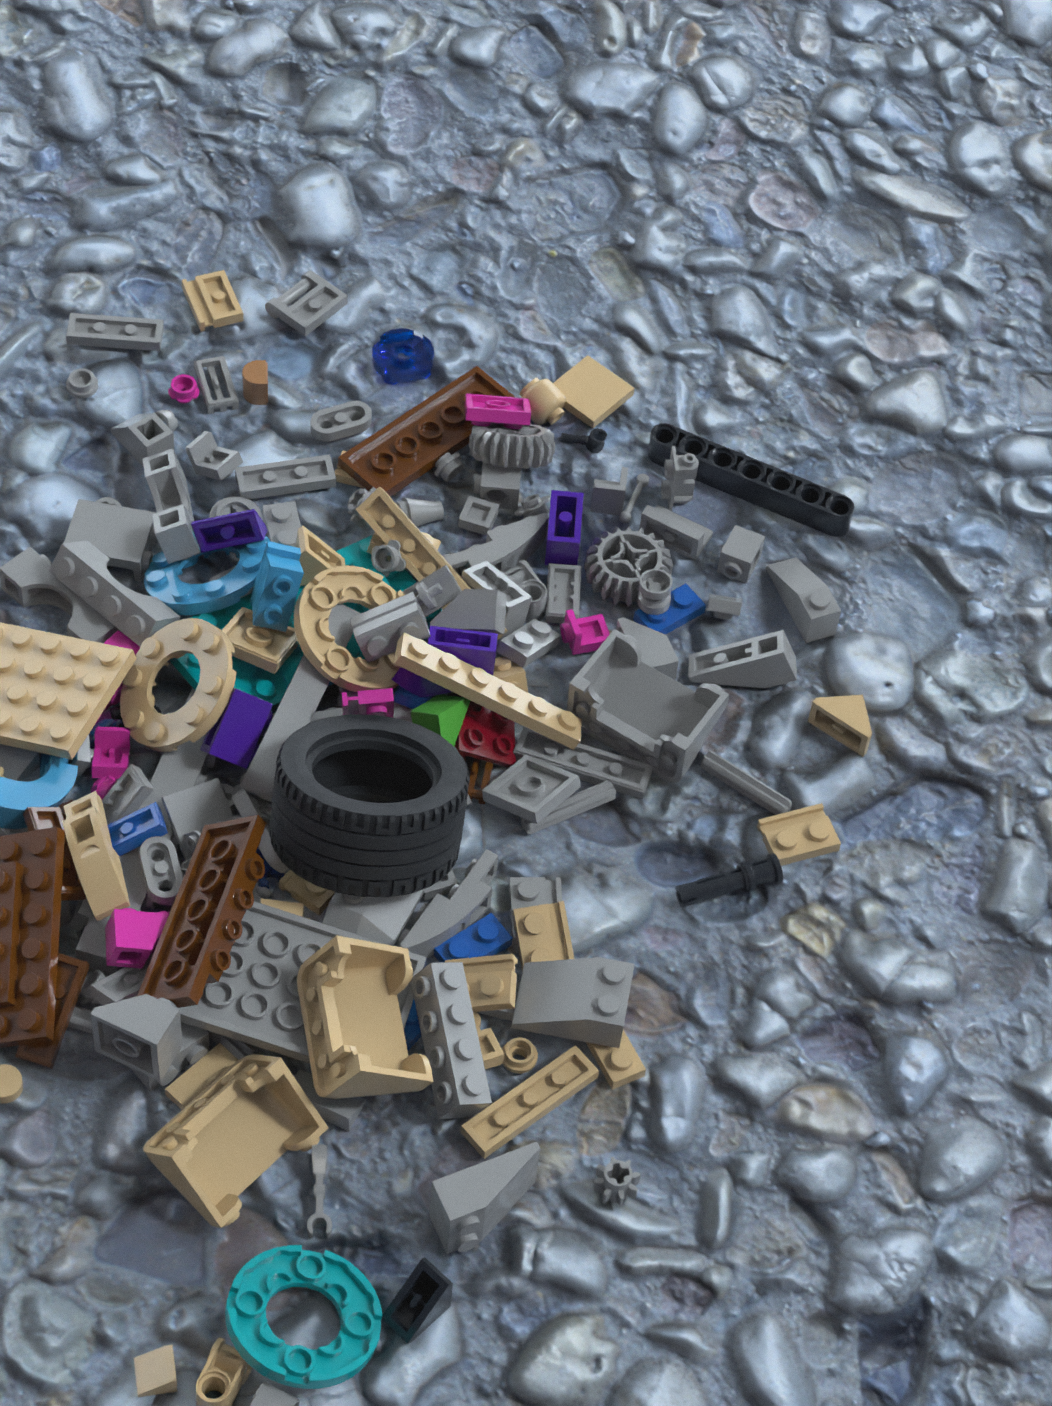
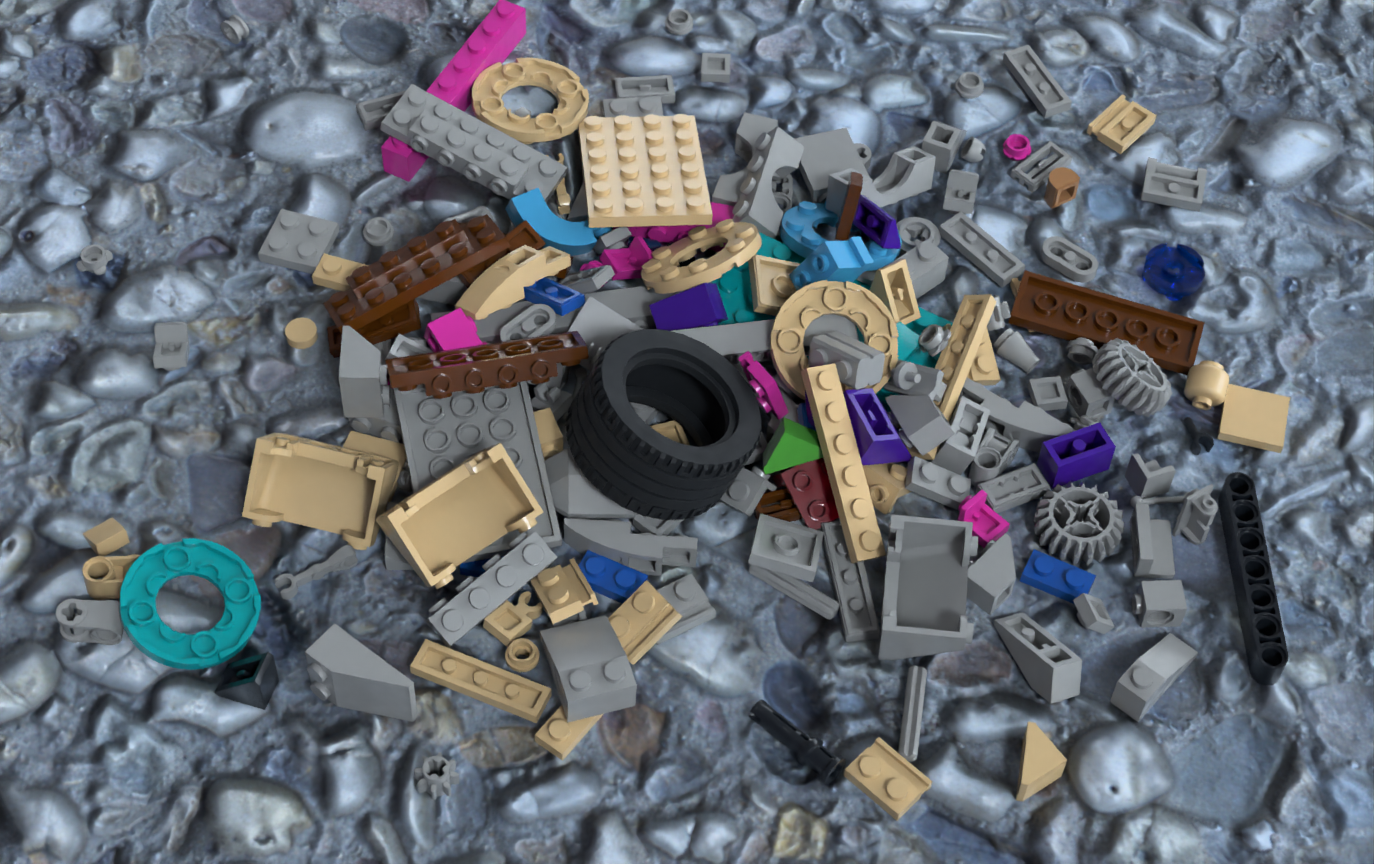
camera: 65 degrees right, 0 degrees up
dark pink plate [465,393,531,429] -> none
light grey wheel [638,569,673,615] -> none
none -> reddish brown tile [835,171,863,241]

